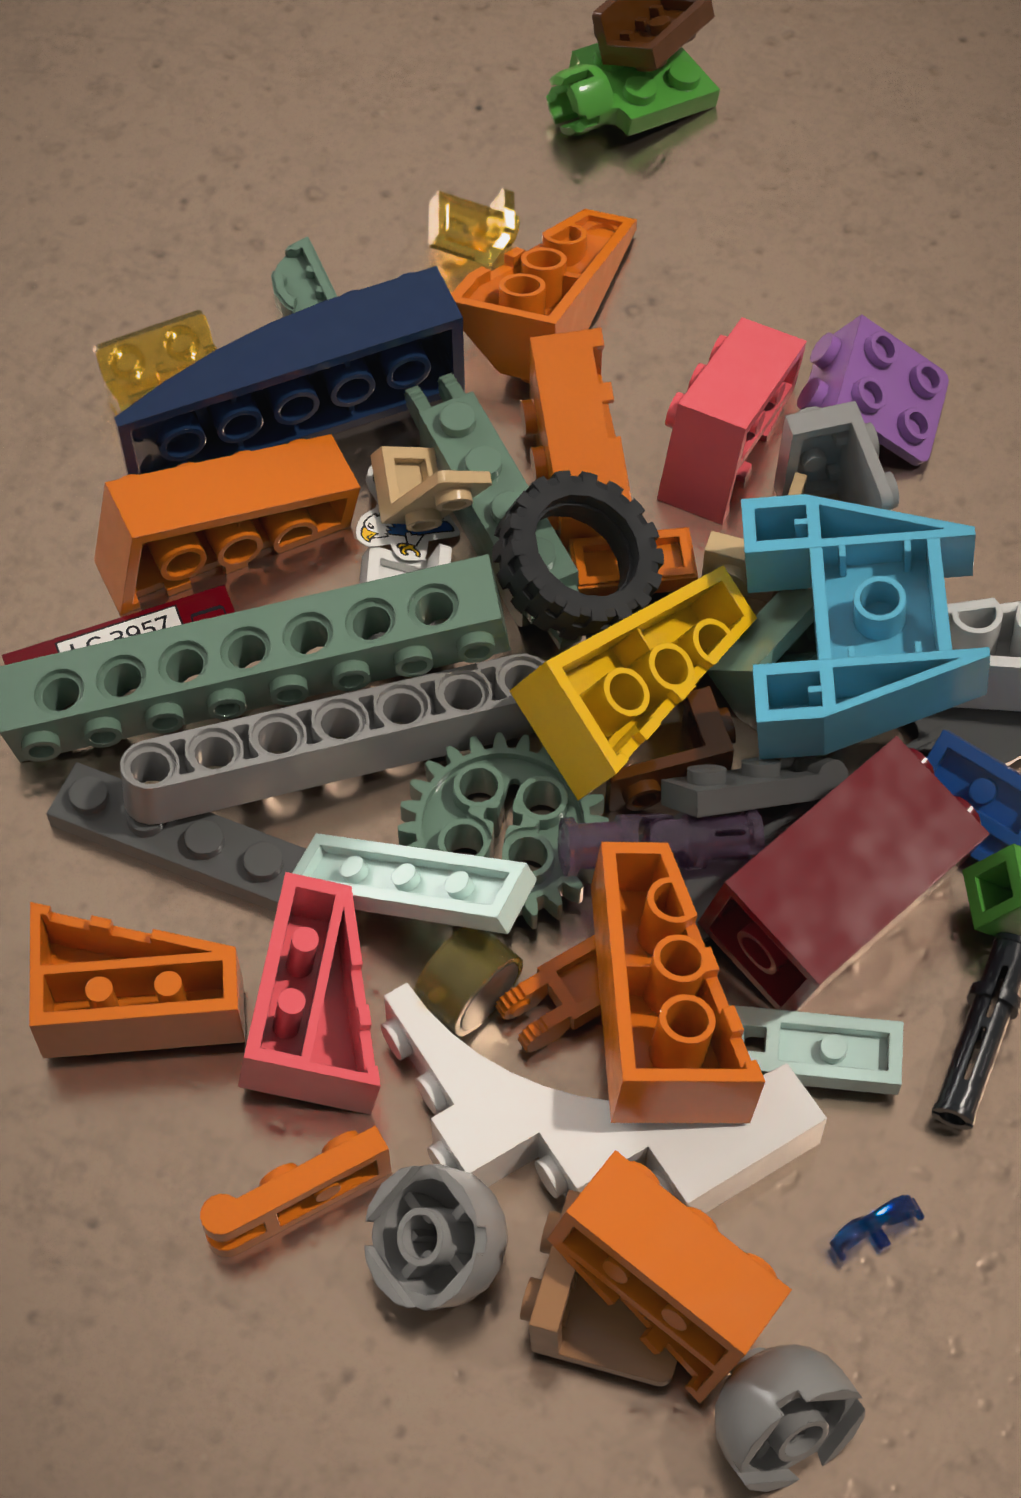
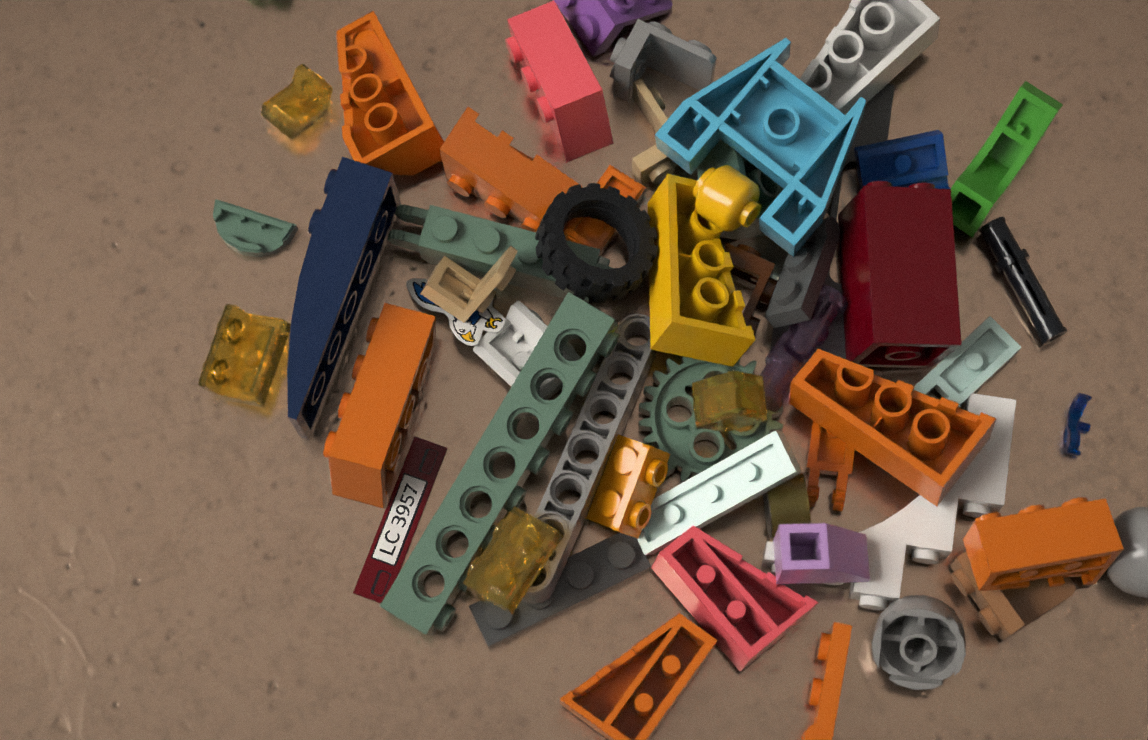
camera: 45 degrees left, 15 degrees up
none -> clear yellow bracket [463,506,563,614]
none -> light orange bracket [586,434,671,539]
none -> clear yellow brick [692,370,767,432]
none -> yellow head [693,165,761,232]
none -> lavender slope [773,523,870,584]

